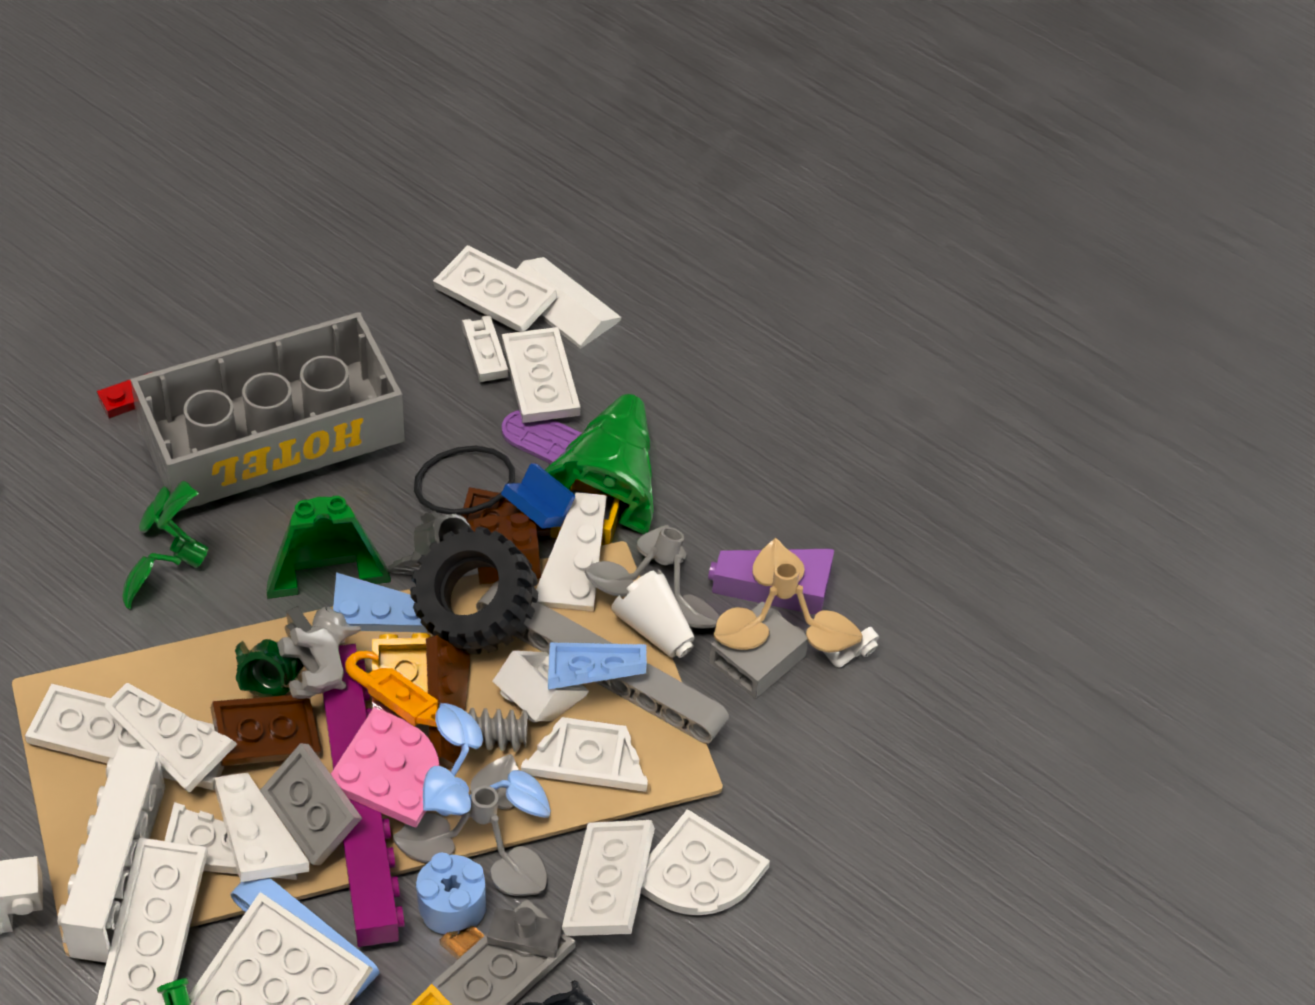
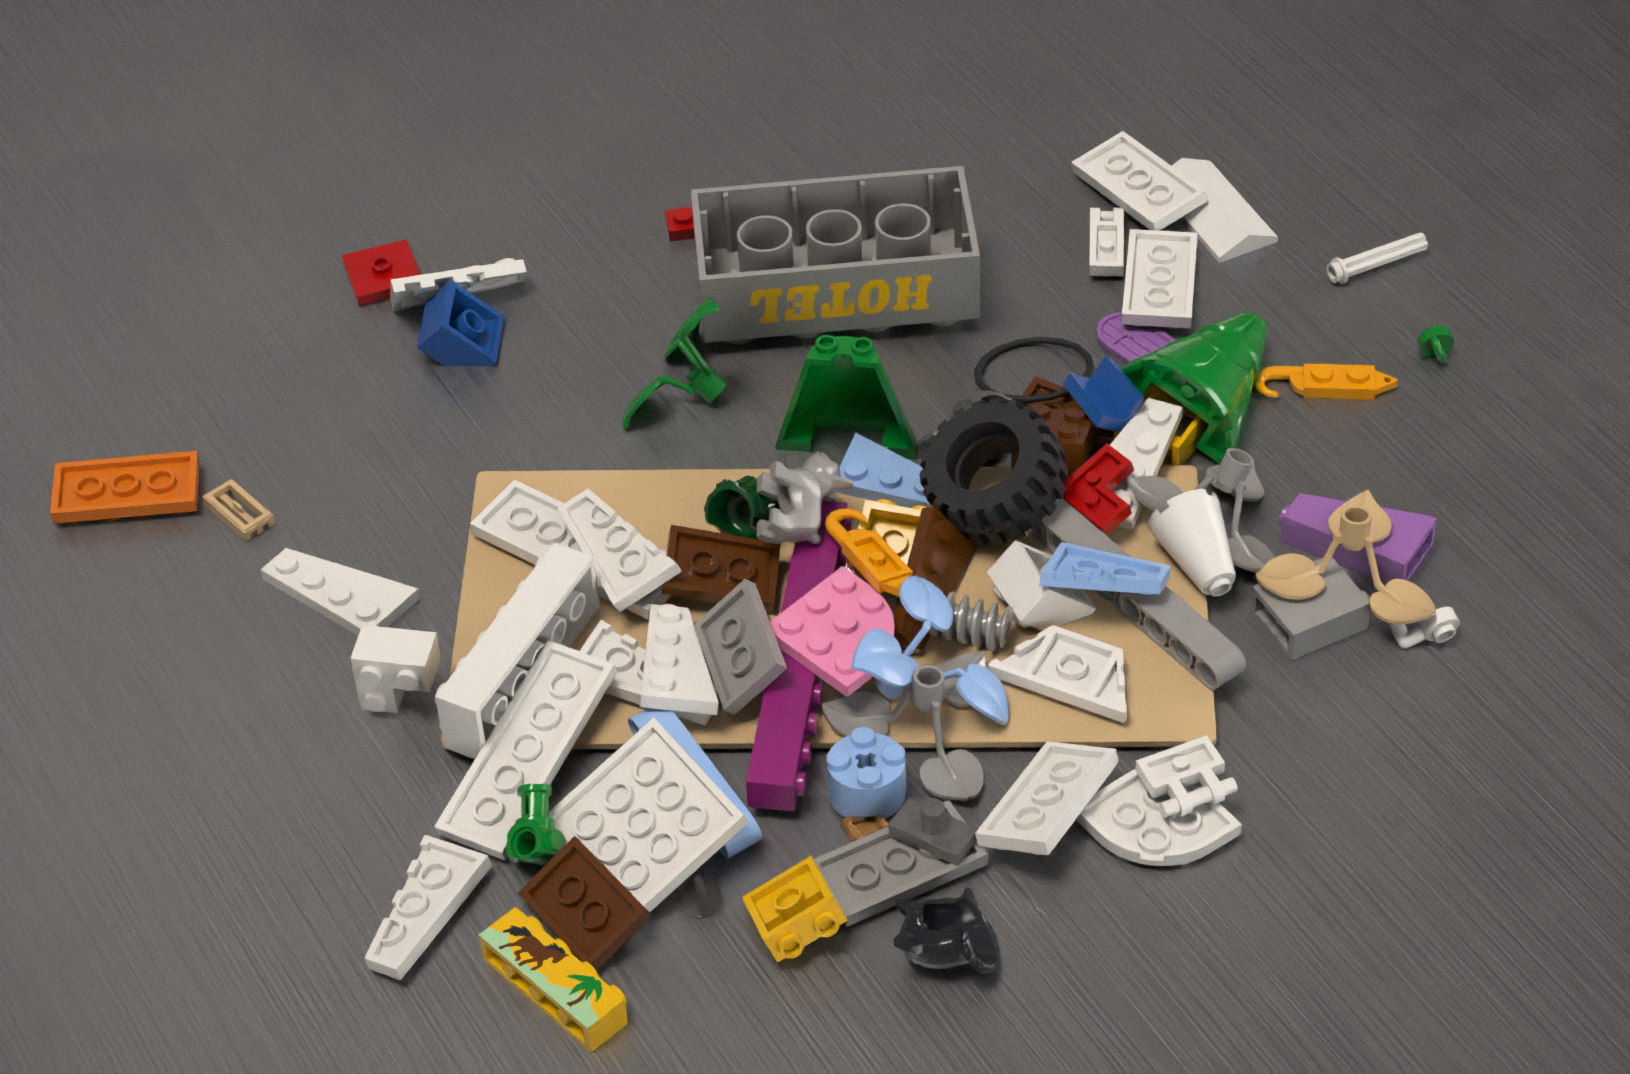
camera: 25 degrees right, 5 degrees down
none -> red plate [1062,443,1134,536]
none -> white plate [1135,735,1238,818]
none -> light orange plate [1255,363,1398,400]
none -> white axle [1326,233,1428,284]
none -> green tile [1417,326,1454,364]

